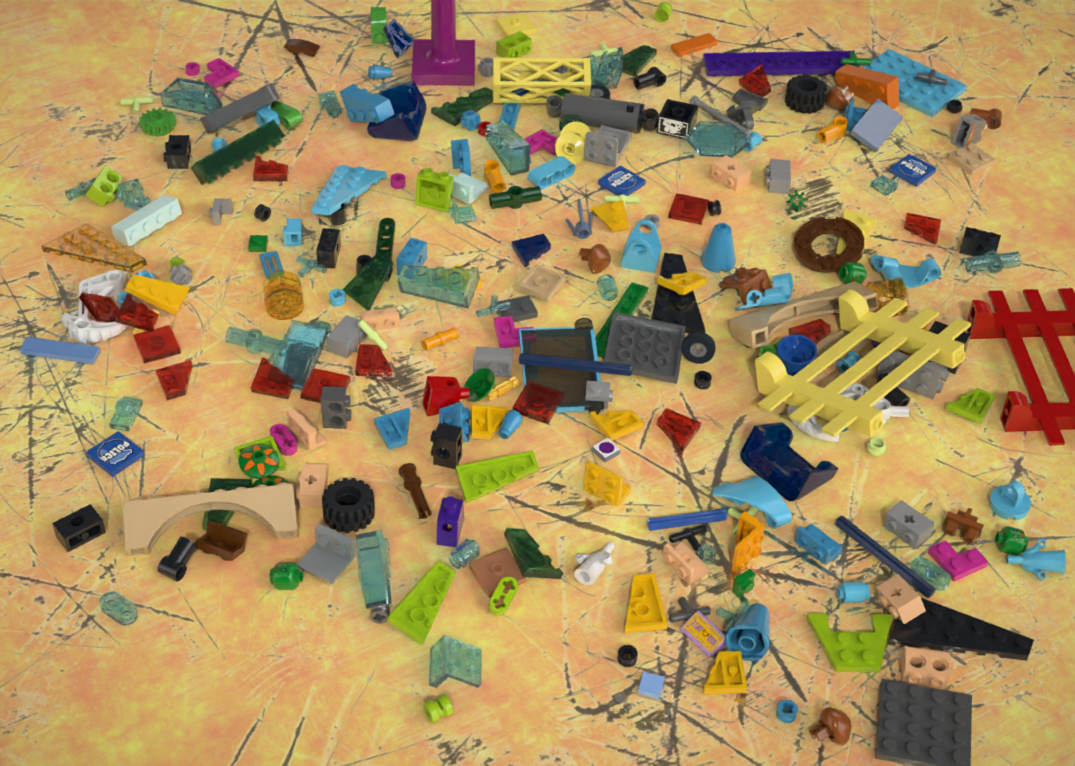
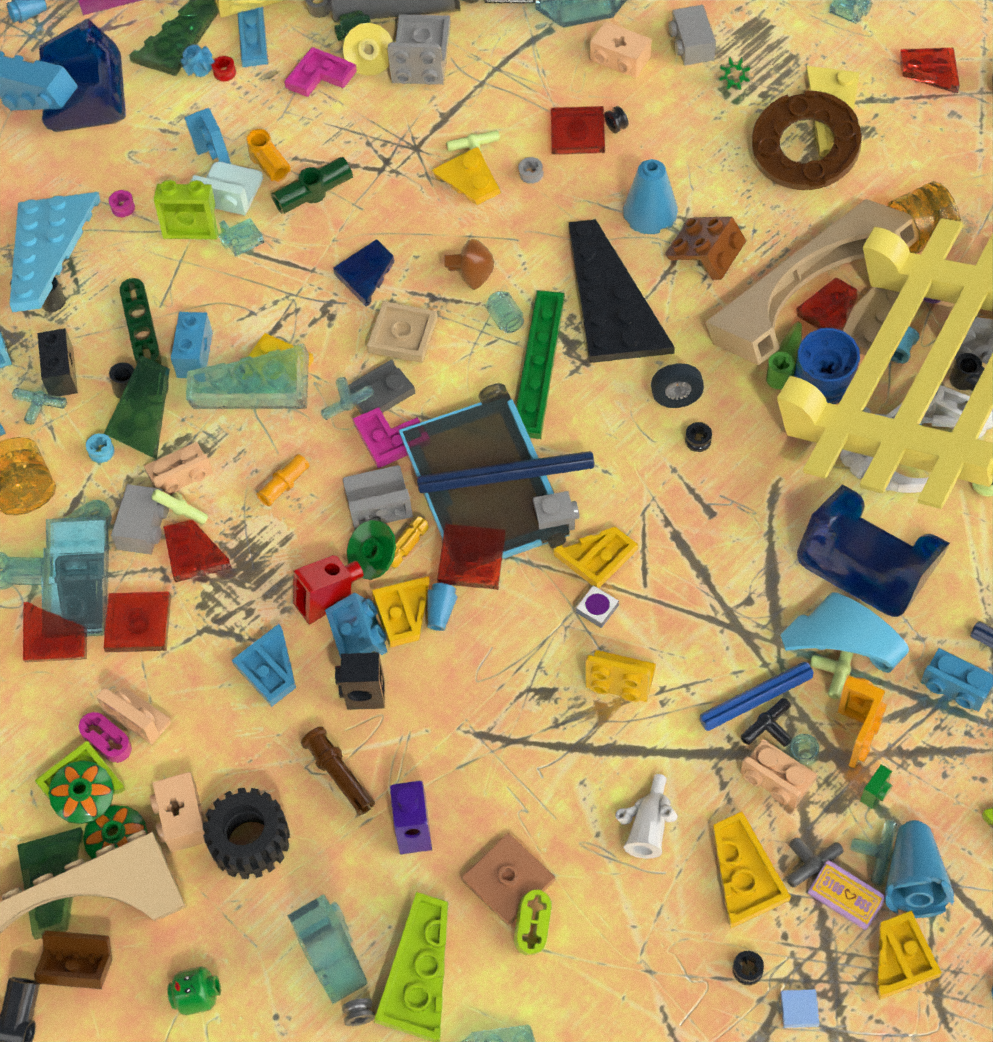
camera: 10 degrees left, 15 degrees up
light grey bracket [297,523,356,584] -> none
dark grey brick [321,387,351,429] -> none
clear light blue brick [449,539,480,569] -> none
lime wing [455,451,539,503] -> none
clear light blue wedge [486,121,531,176] -> none
clear green wing [504,528,563,579] -> none
medium azure beam [527,156,576,190] -> none
light yellow dish [555,133,585,164] -> none
sand blue plant [566,199,593,239] -> none
tile [598,165,646,196] -> none
dark grey plate [604,312,686,384] -> none
medium azure hose [621,219,662,273] -> none
yellow wing [657,272,707,295] -> none
clear red wing [657,408,701,451] -> none
medium azure panel [735,273,793,311] -> none
green head [839,262,867,284] -> none
medium azure panel [870,254,942,289] -> none

